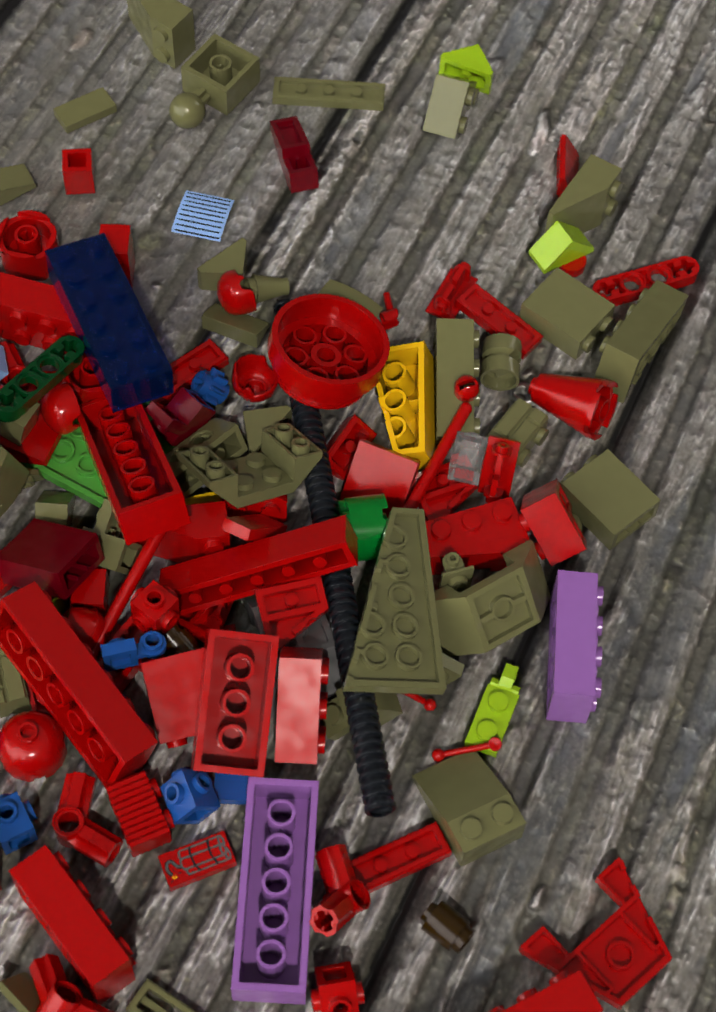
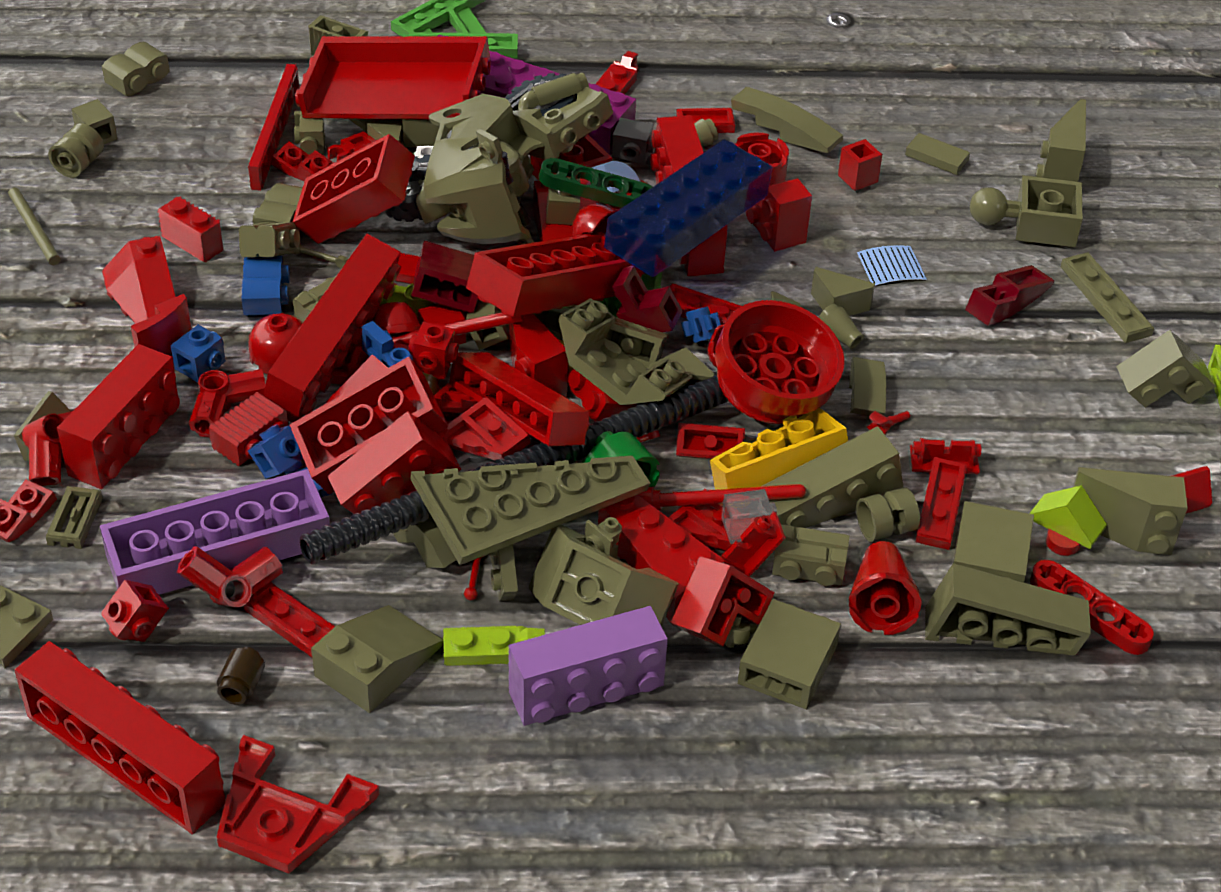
camera: 65 degrees right, 15 degrees down
tile [158,830,237,892] -> none
red hair [217,270,257,316] -> none
red tile [222,514,287,541] -> none
tile [340,439,421,518] -> none
red hinge [432,737,502,762] -> none
red hinge [454,375,480,402] -> none

